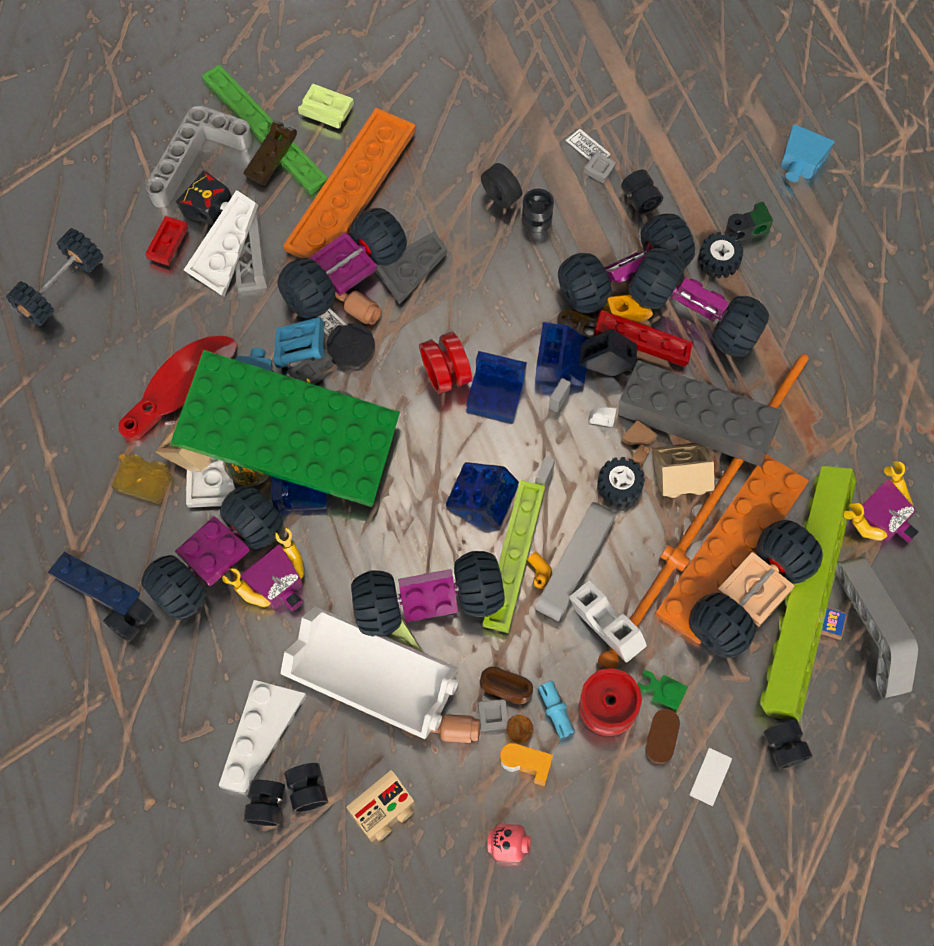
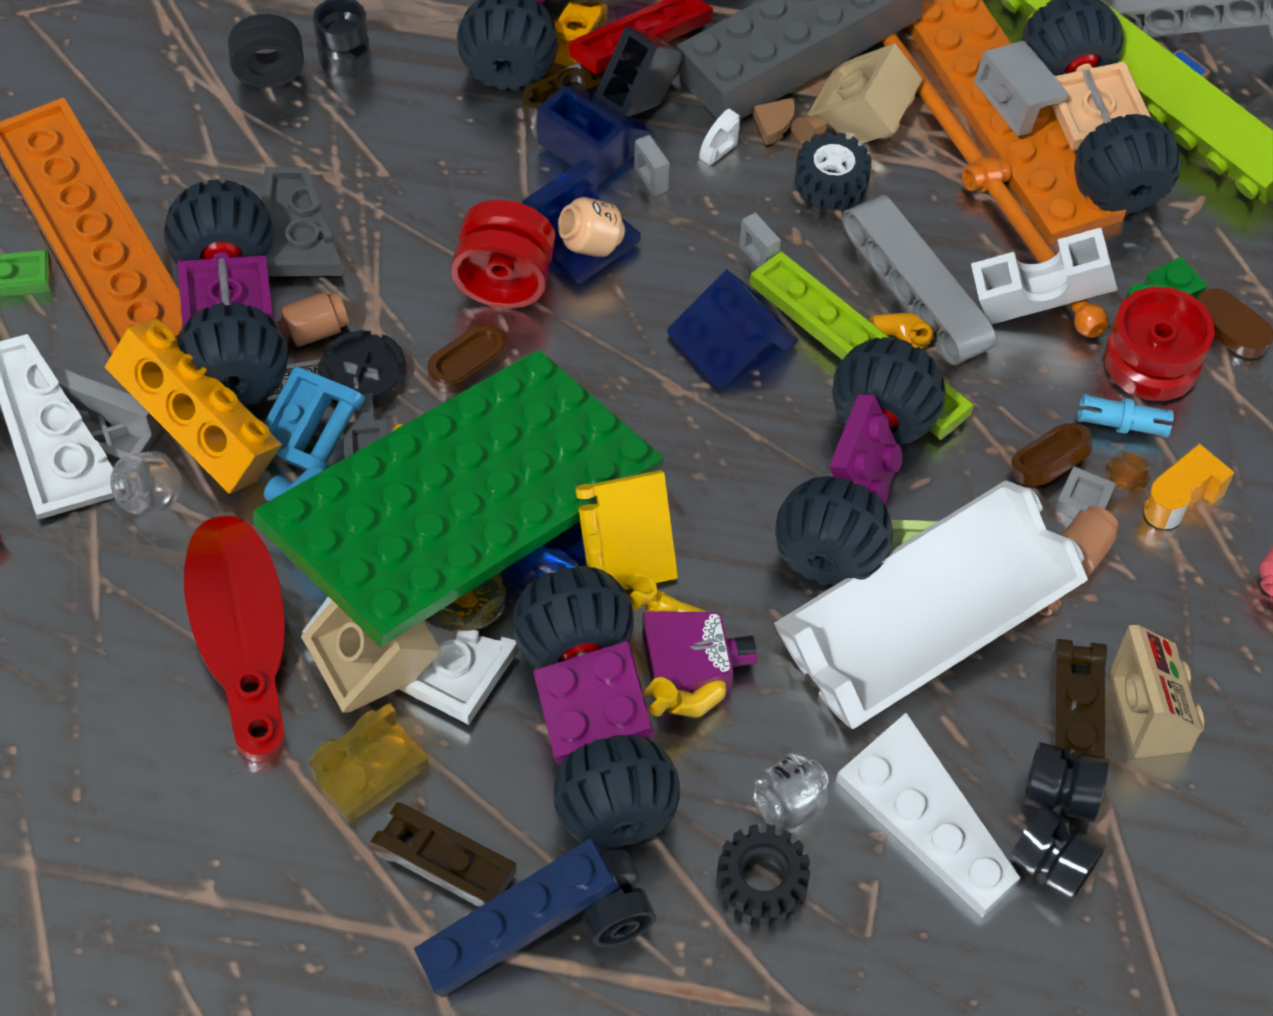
camera: 60 degrees left, 10 degrees down
none -> light orange brick [104,319,282,494]
none -> clear head [110,451,181,514]
none -> dark brown plate [368,802,517,907]
none -> reddish brown tile [427,325,506,393]
none -> light nougat head [558,197,625,258]
none -> yellow piece [575,470,678,590]
none -> black tyre [716,824,811,926]
none -> clear head [753,753,829,828]
none -> light grey panel [974,41,1068,137]
none -> dark brown plate [1052,639,1107,759]

